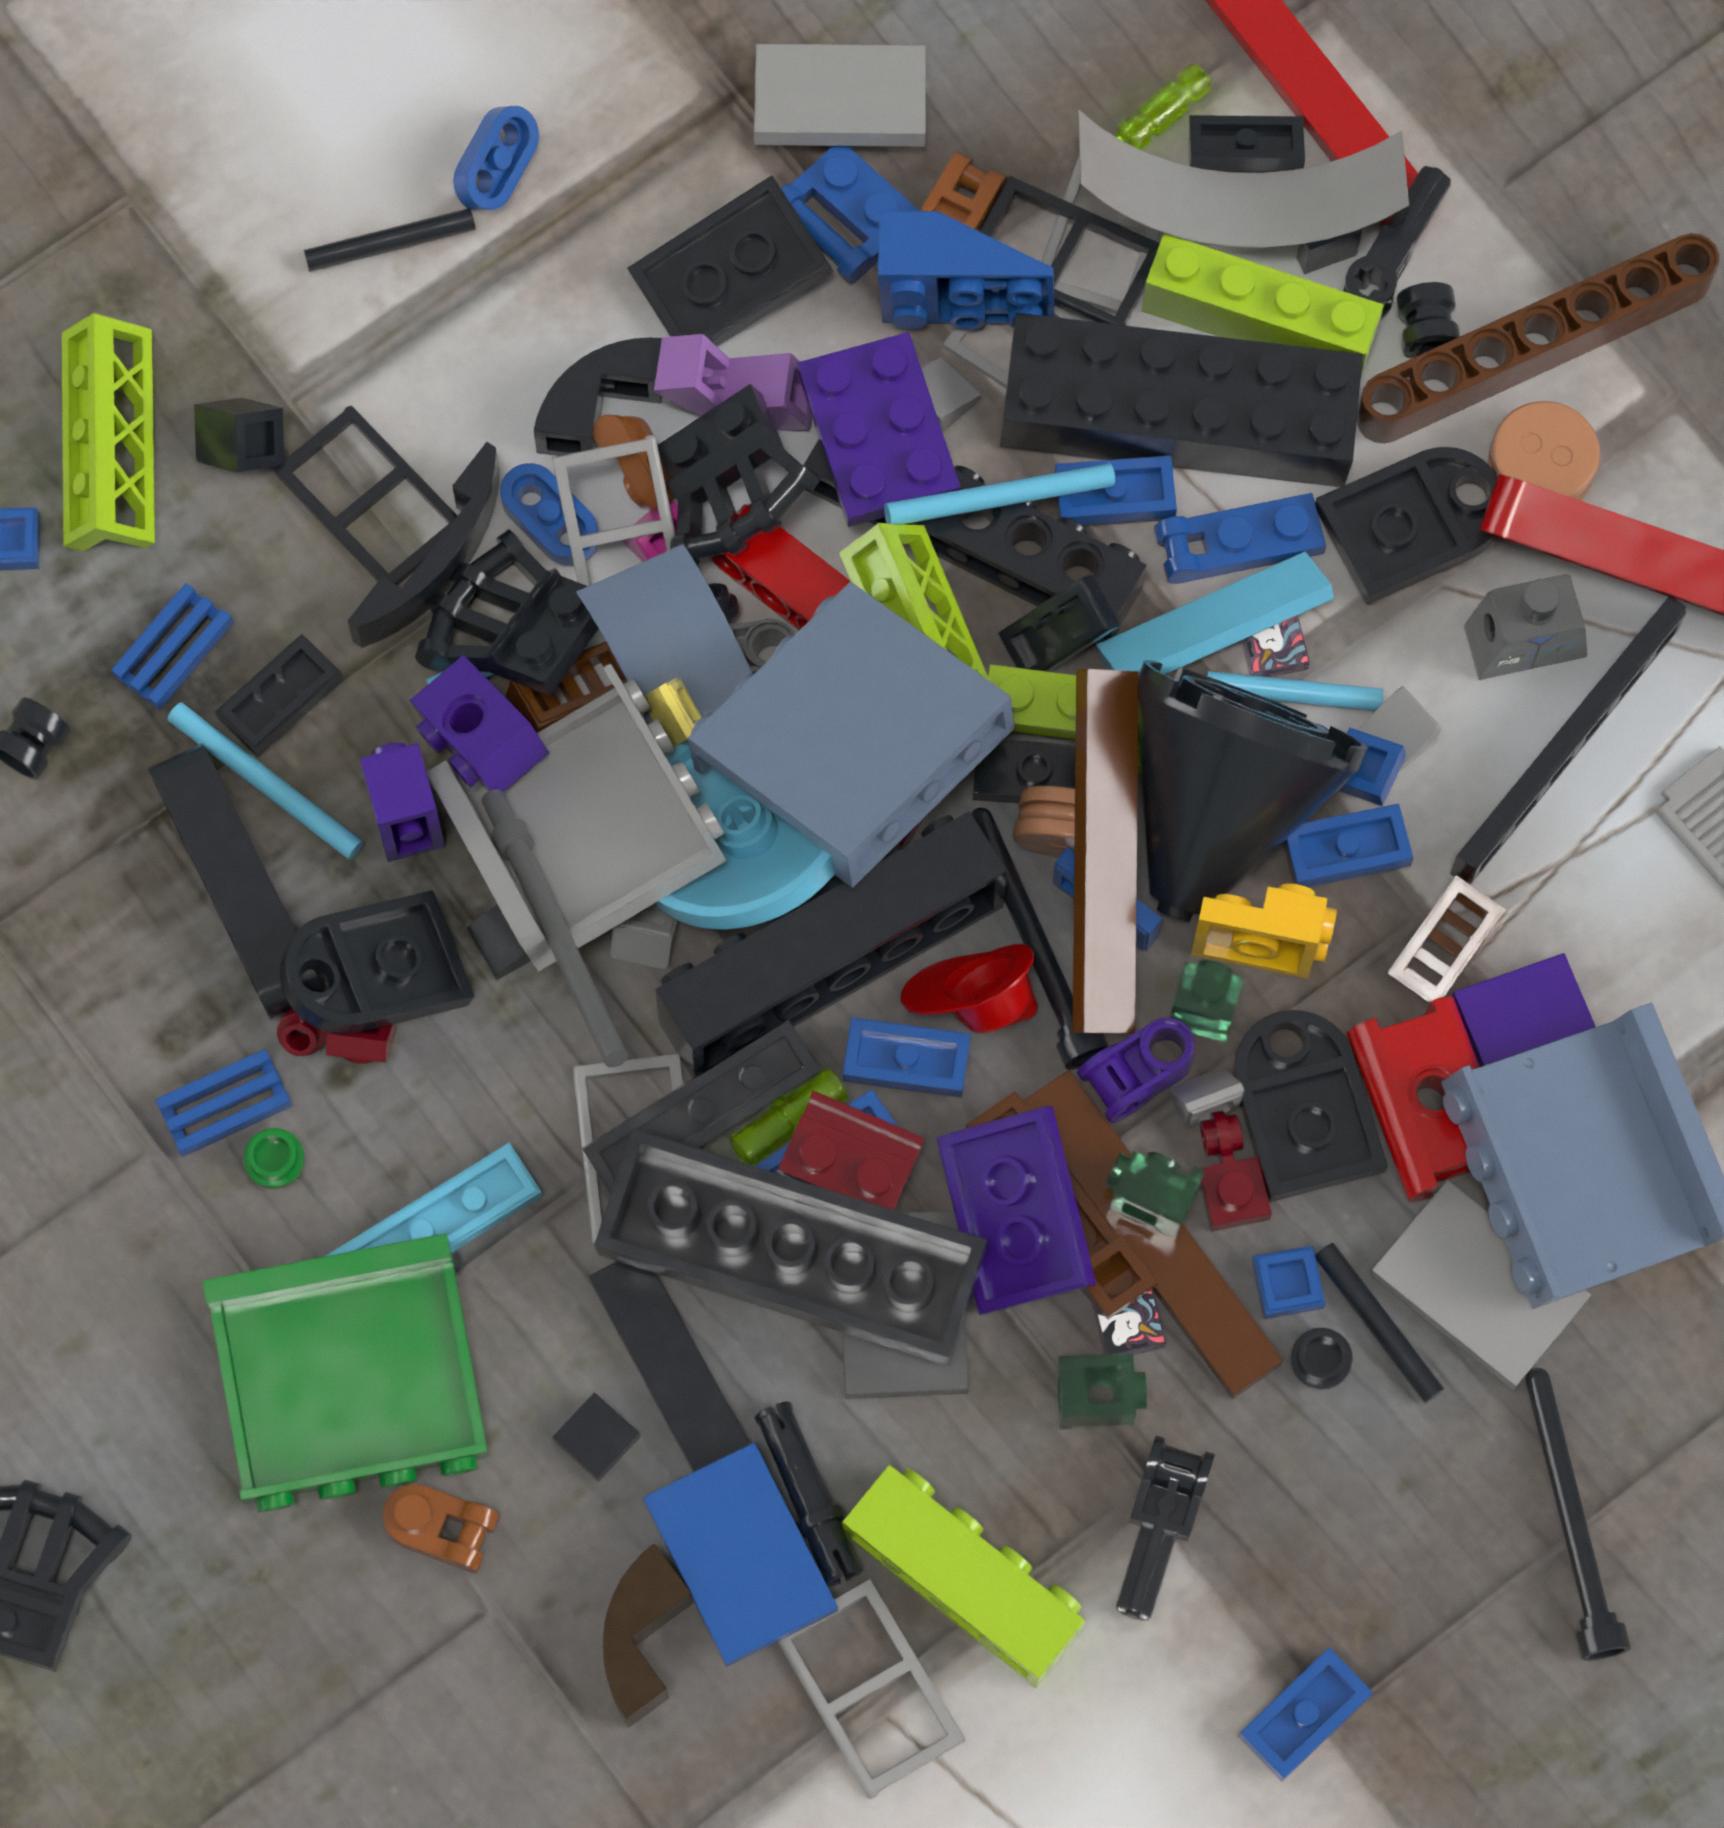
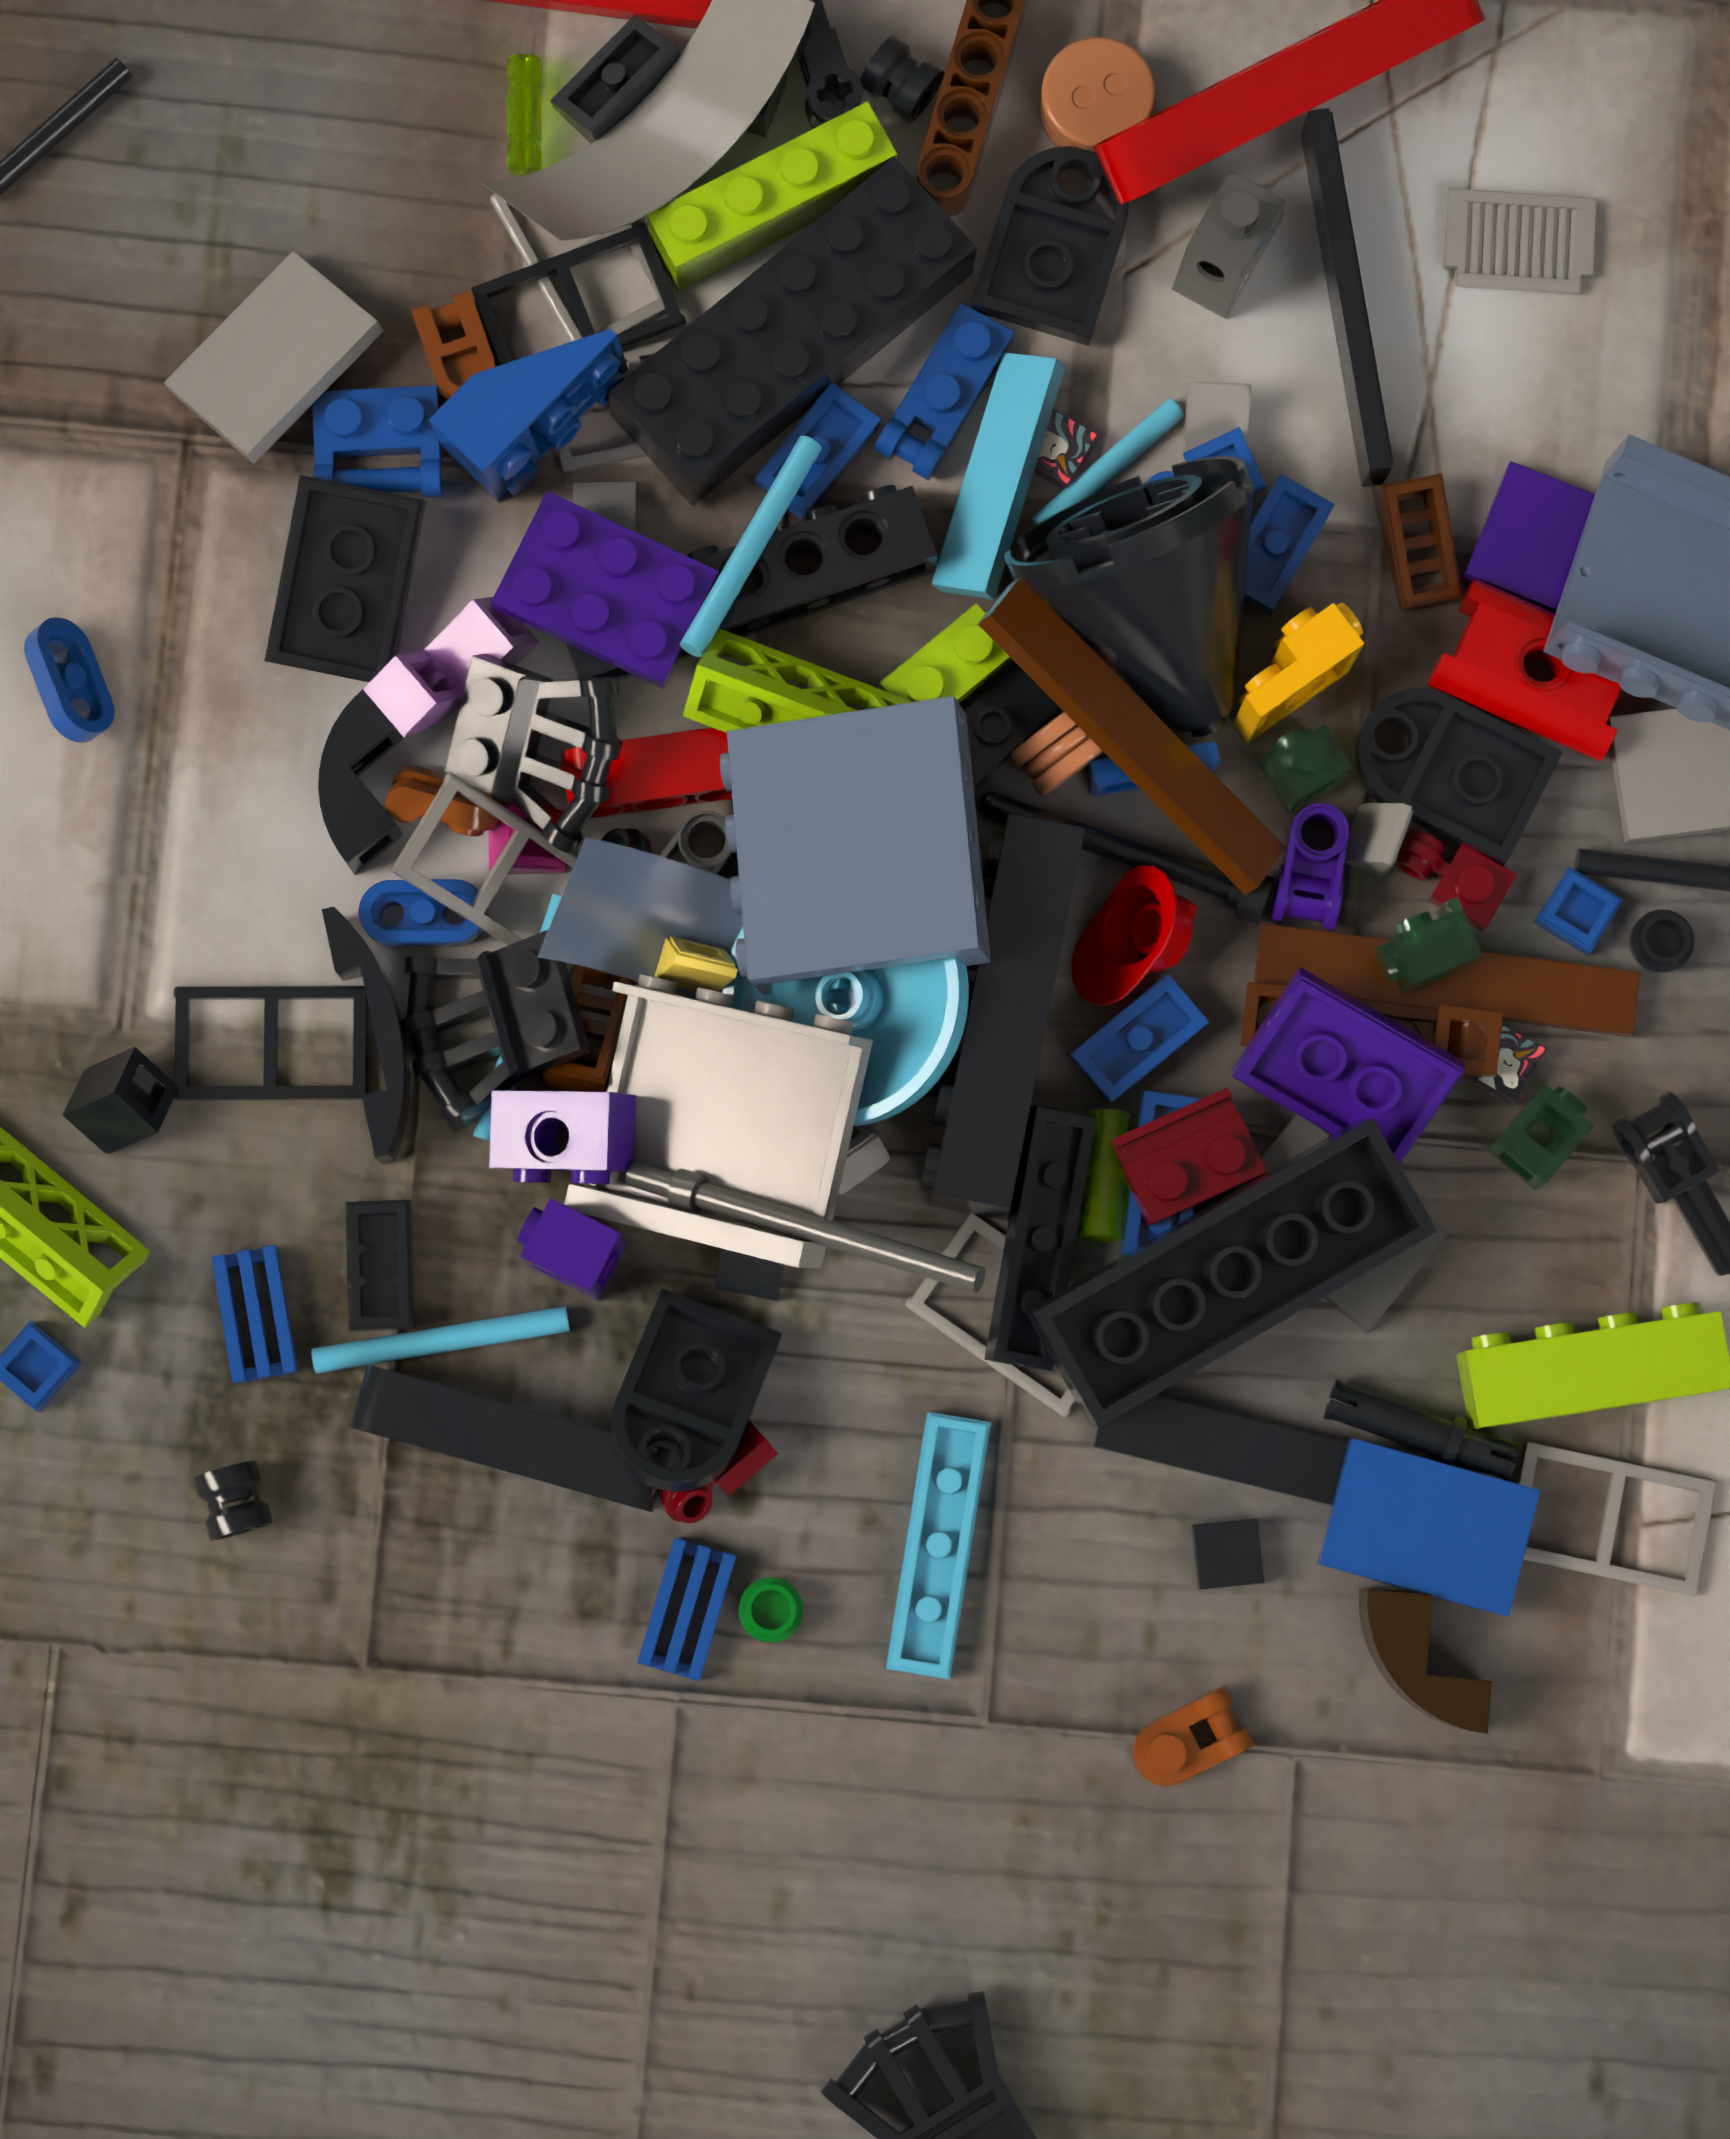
camera: 50 degrees left, 10 degrees up
green panel [202,1233,489,1512] -> none
black bar [304,208,476,272] -> none
black plate [998,574,1121,672] -> none

